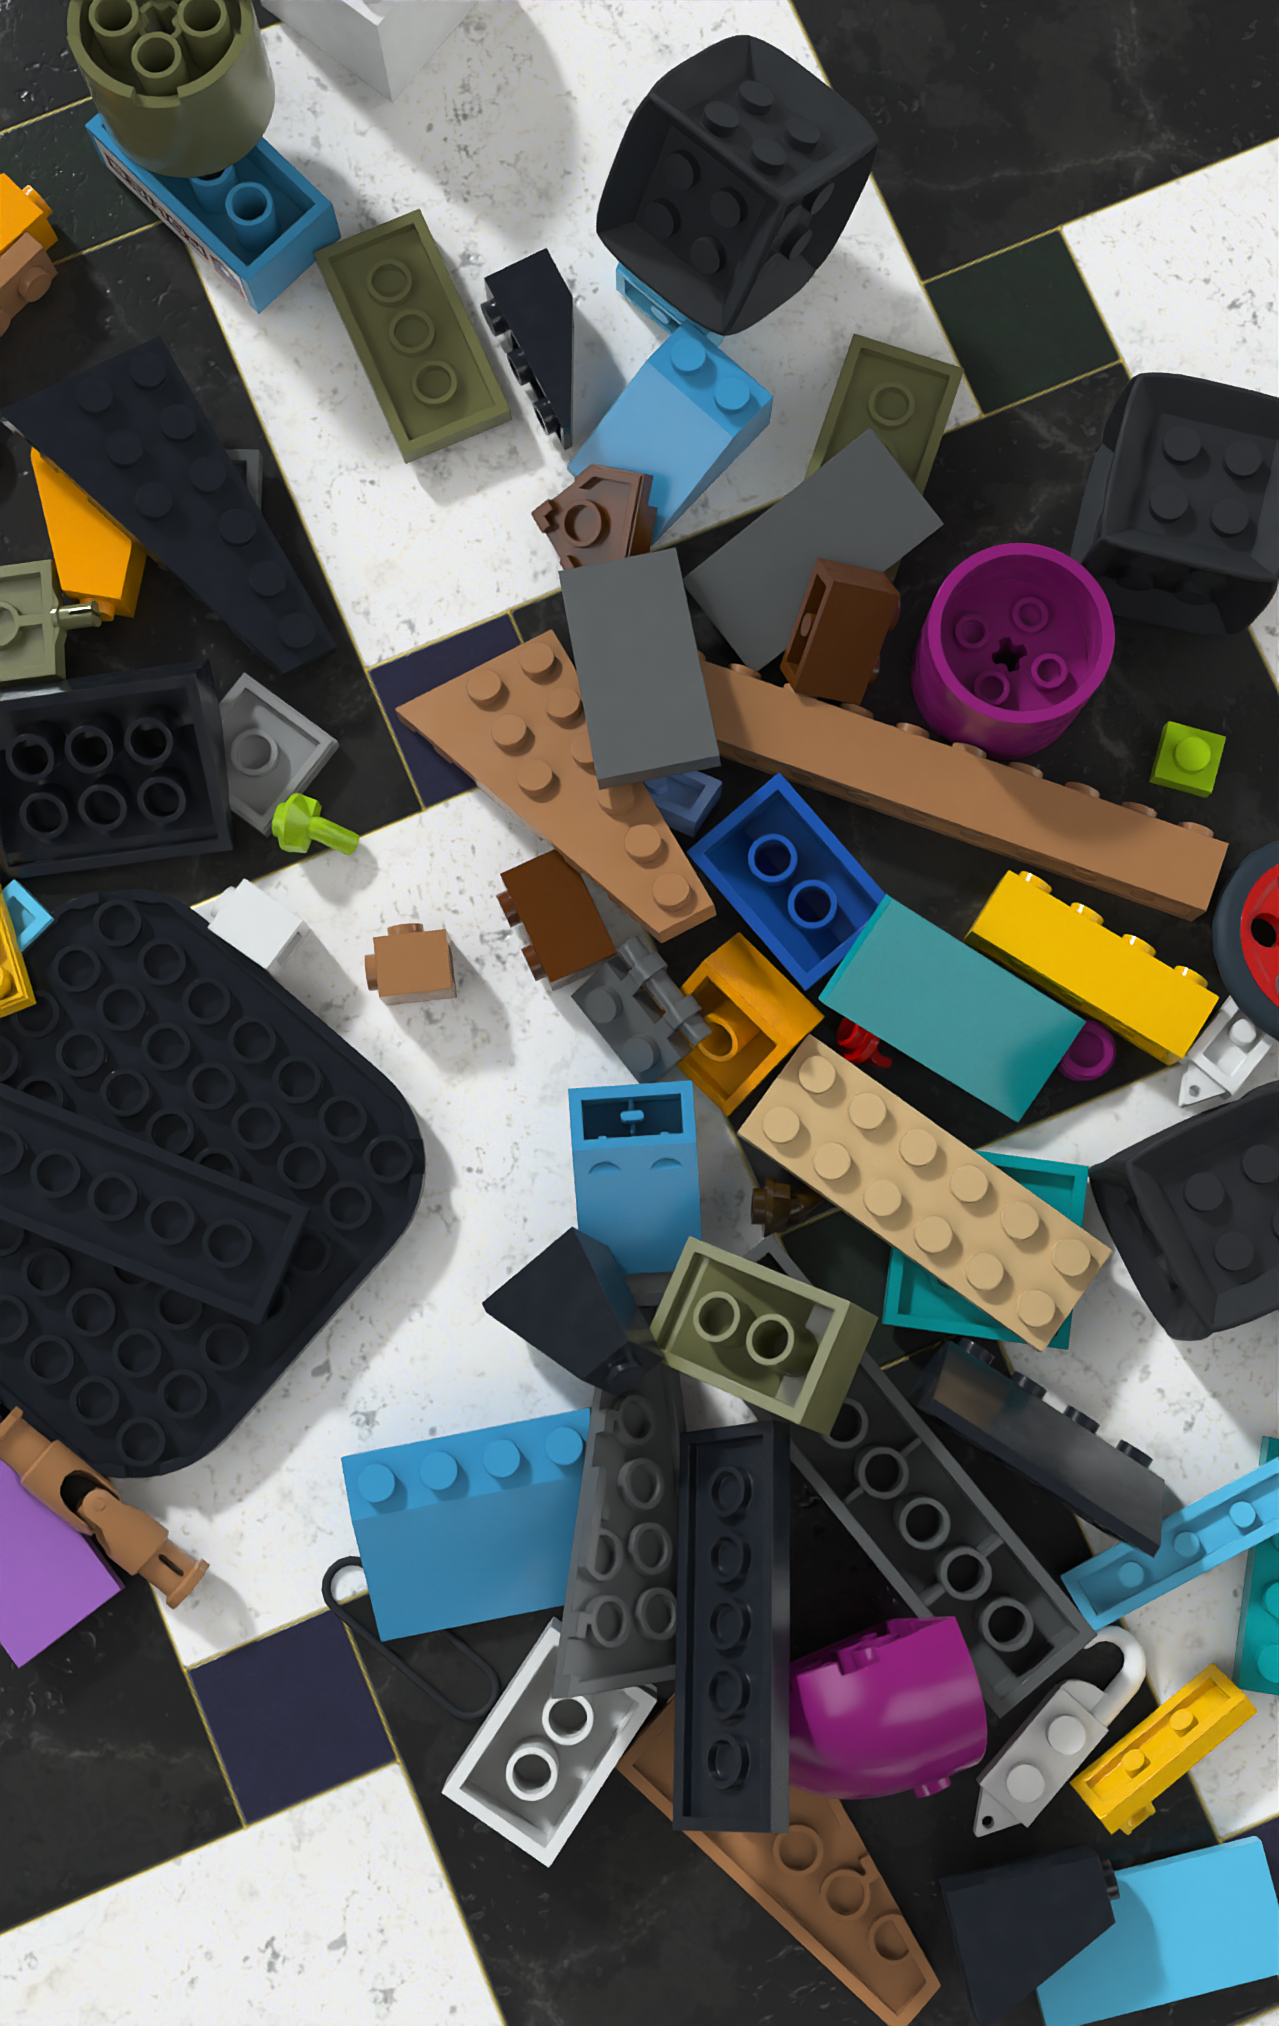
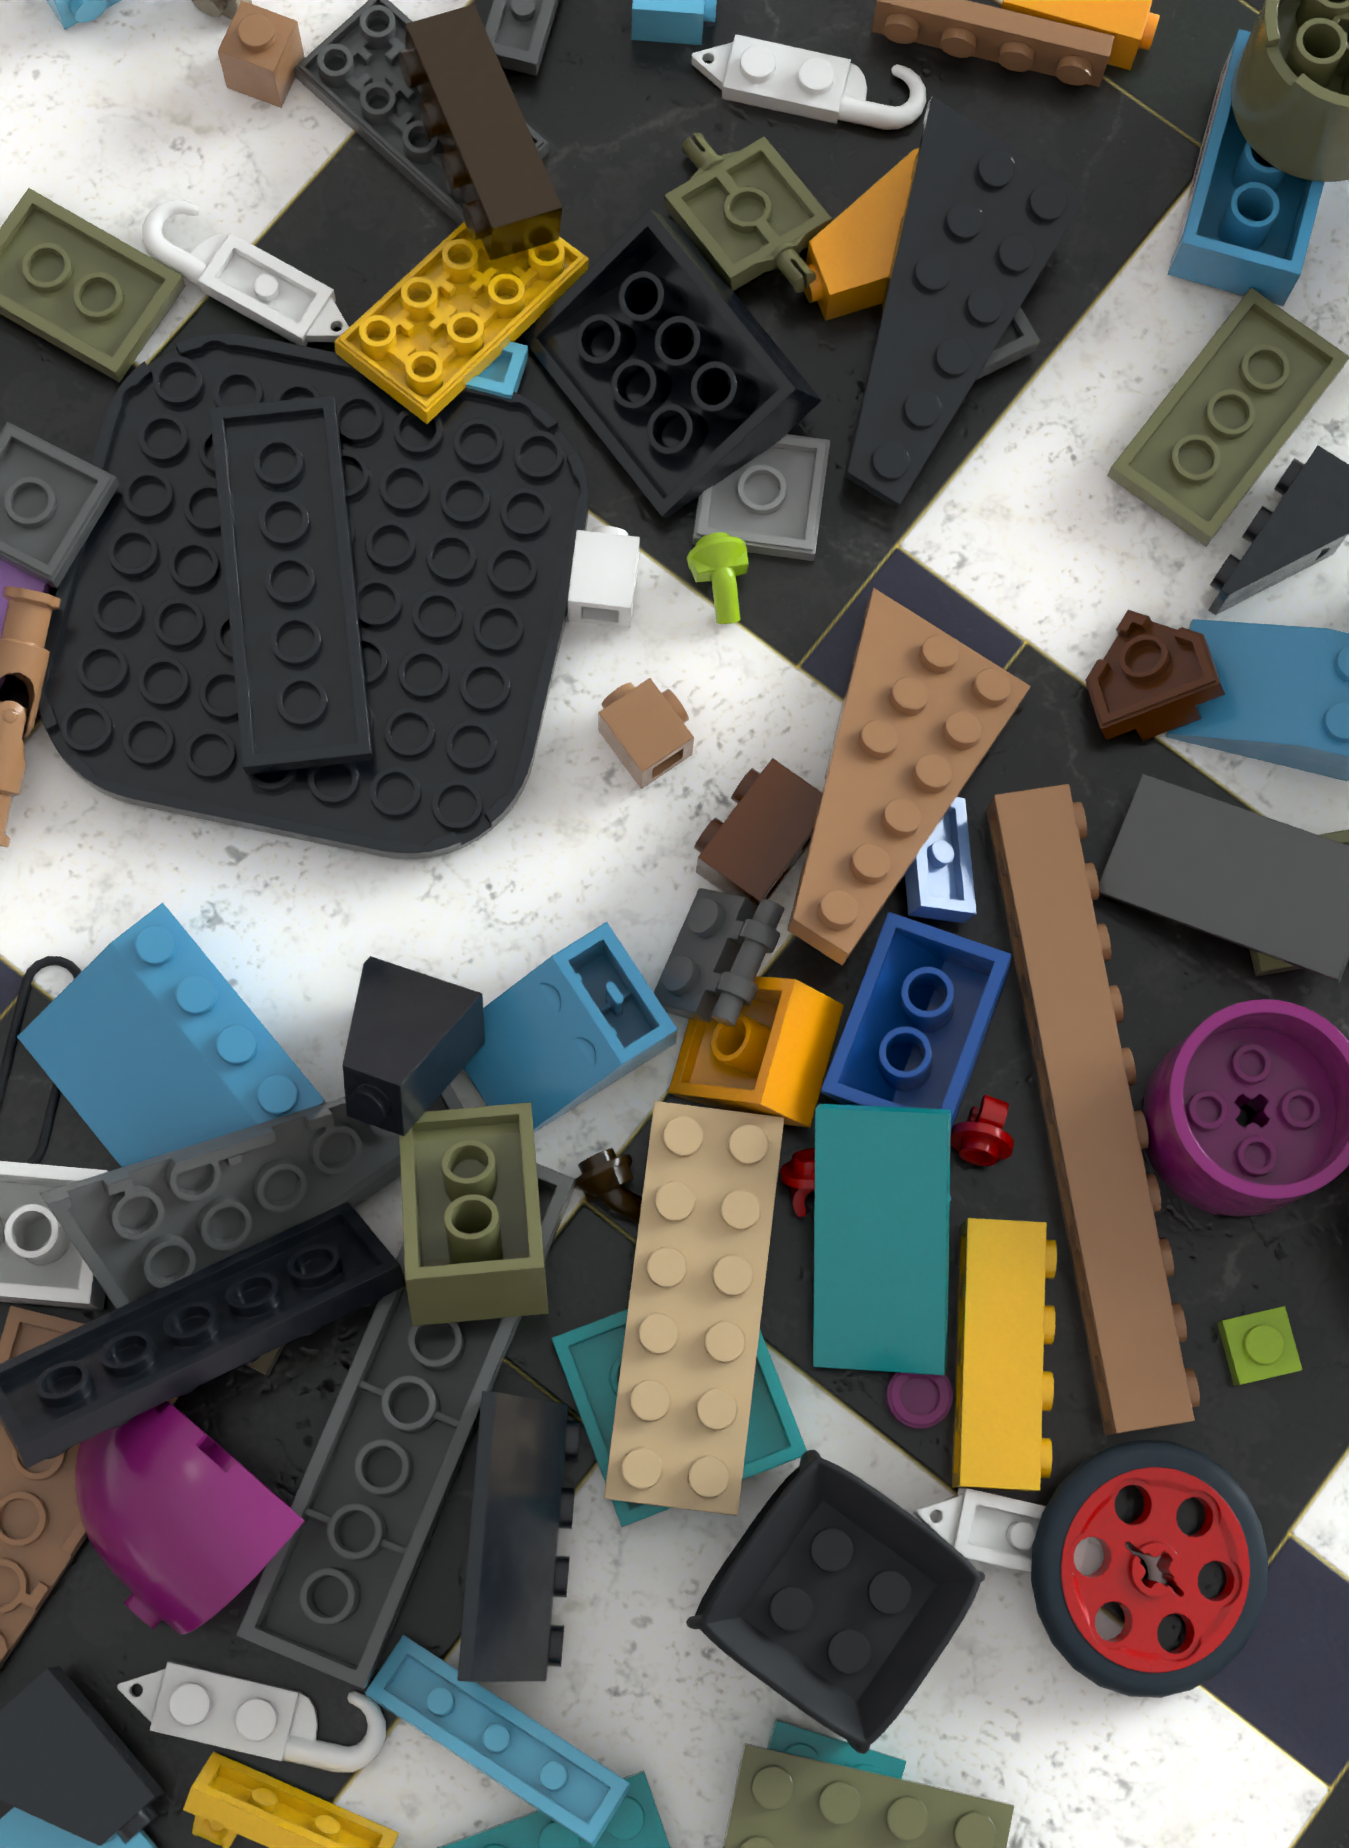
camera: 55 degrees right, 5 degrees down
dark grey tile [558,548,721,790] -> none
reddish brown brick [779,558,901,705] -> none
none -> red plate [950,1095,1014,1166]

